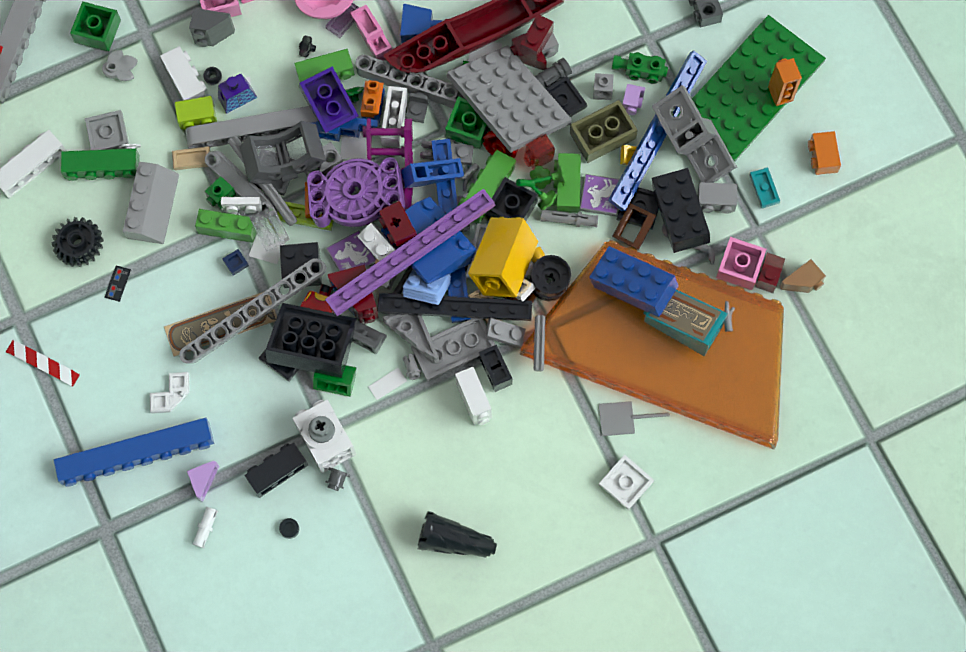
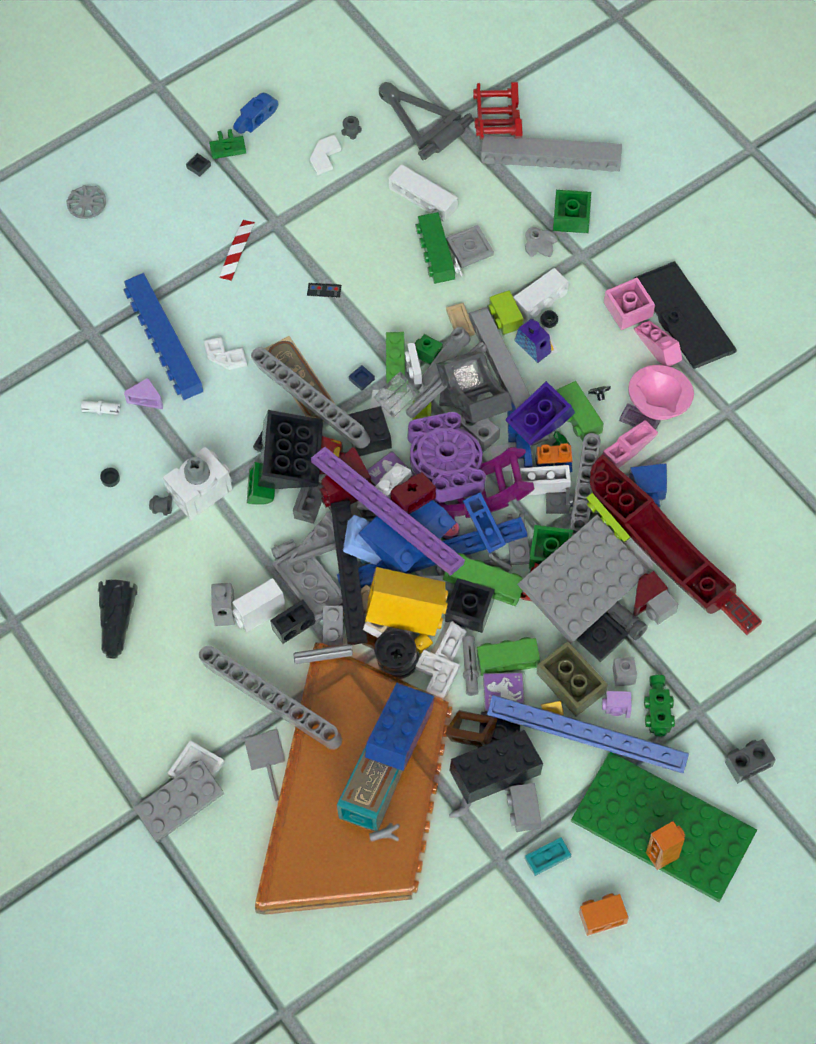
camera: 80 degrees right, 10 degrees down
black gear [51,217,104,267] -> none
light grey slope [123,161,179,244] -> none
dark grey slope [189,8,235,47] -> none
black brick [244,442,308,498] -> none
white sticker [368,368,407,400] -> none
bright green plant [516,162,566,210] -> none
dark red brick [520,14,554,61] -> none
clear red brick [523,134,555,170] -> none
light grey bracket [652,85,737,183] -> none
bright pink brick [716,237,767,290] -> none
dark red slope [755,252,785,293] -> none
medium nougat slope [779,259,826,293] -> none
none -> light grey plate [134,760,225,842]
none -> light grey beam [199,646,342,749]
none -> light grey torso [211,583,235,626]
none -> white plate [416,650,460,702]
none -> white slope [431,621,467,662]
none -> lime plate [586,493,630,543]

